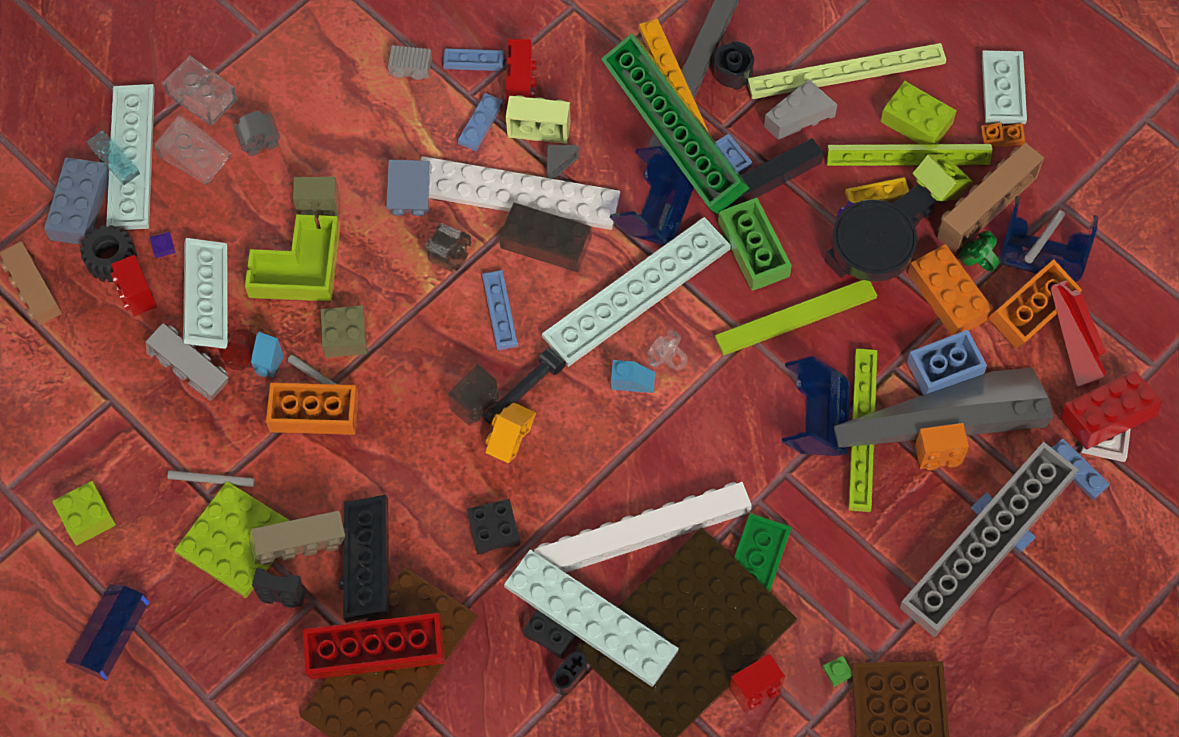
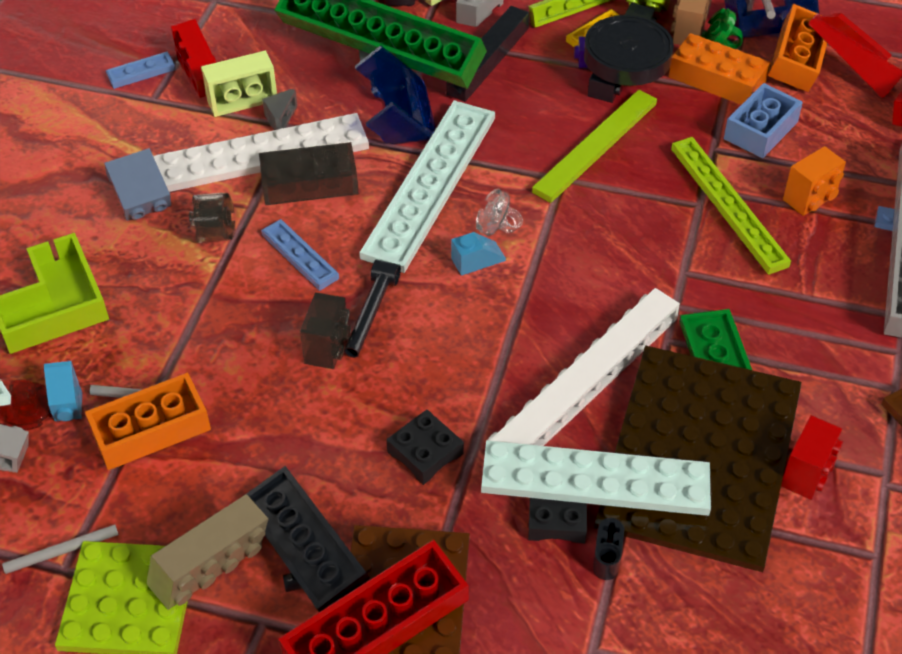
camera: 30 degrees left, 15 degrees down
black brick [252,568,306,608] -> none
olive brick [293,177,340,219] -> none
olive brick [321,305,368,358] -> none
light grey brick [388,45,432,80] -> none
medium blue plate [458,93,503,151] -> none
light orange brick [485,402,536,463] -> none
bright green brick [718,198,792,291] -> none
clear blue windscreen [782,356,850,456] -> none
bright green plate [822,656,853,687] -> none
dark grey wedge [834,368,1053,448] -> none

